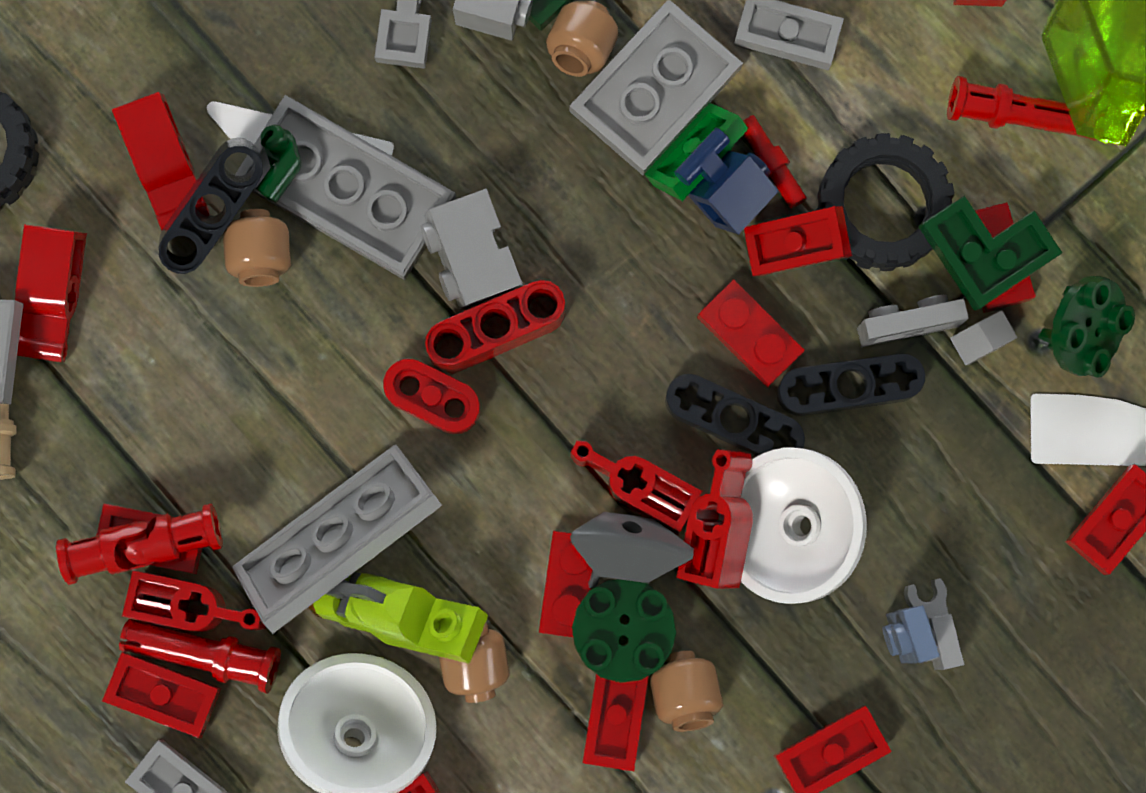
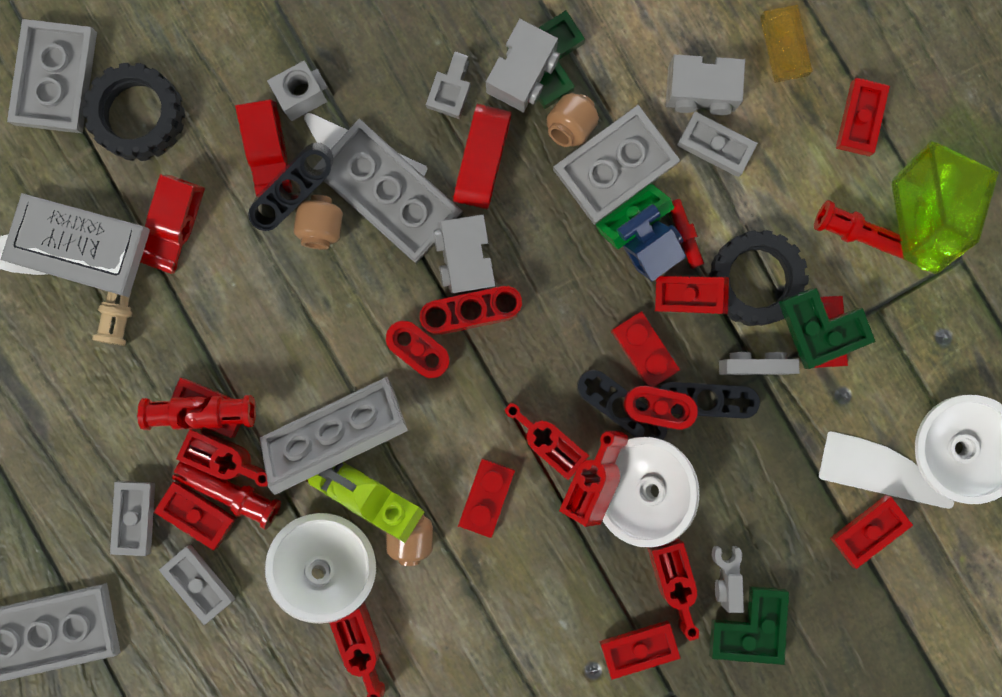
camera: 15 degrees right, 5 degrees up
dark green arm [256,124,302,203] -> none
dark grey piece [571,512,693,588] -> none
dark green plate [572,579,676,683] -> none
red plate [582,674,649,772] -> none
medium nougat head [650,651,723,732] -> none
sand blue plate [882,605,940,663] -> none
light grey piece [950,310,1018,366] -> none
dark green plate [1038,276,1135,378] -> none
none -> light grey plate [110,481,155,556]
none -> light grey brick [267,60,328,121]
none -> red beam [453,103,512,210]
none -> red plate [624,386,698,430]
none -> red piece [647,538,699,641]
none -> dark green plate [709,586,789,665]

